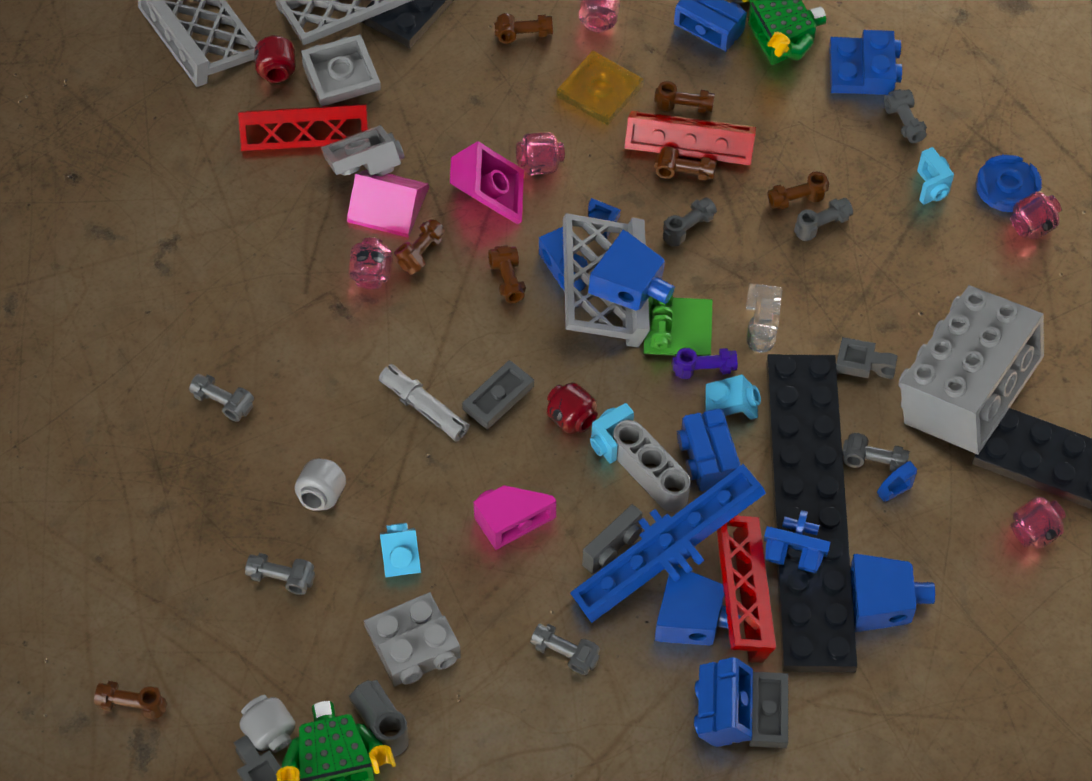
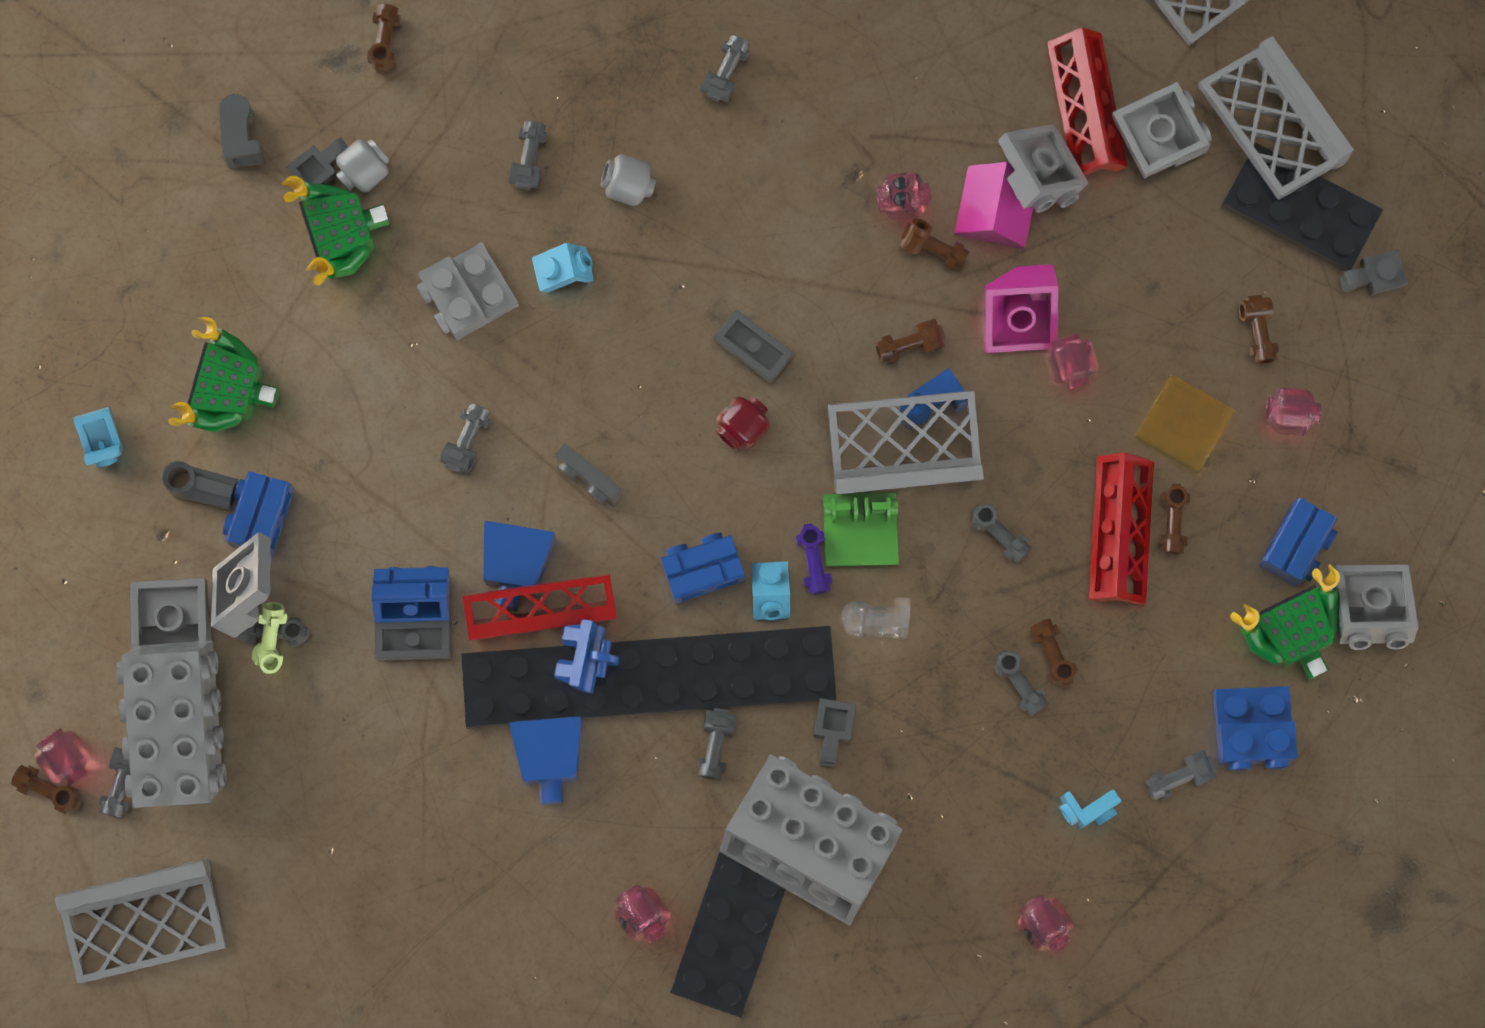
camera: 85 degrees right, 20 degrees up
dark red head [254,35,296,83] -> none
dark grey piece [349,680,409,757] -> none
light grey pin [379,364,470,442] -> none
dark pink slope [473,485,557,550] -> none
blue hinge [570,464,766,623] -> none
blue tile [588,198,621,239] -> none
blue torso [588,230,675,311] -> none
medium azure bracket [590,403,634,464] -> none
light grey beam [613,420,691,512] -> none
reddish brown bar [654,147,716,181] -> none
blue tile [877,461,917,502] -> none
blue tile [976,154,1042,213] -> none

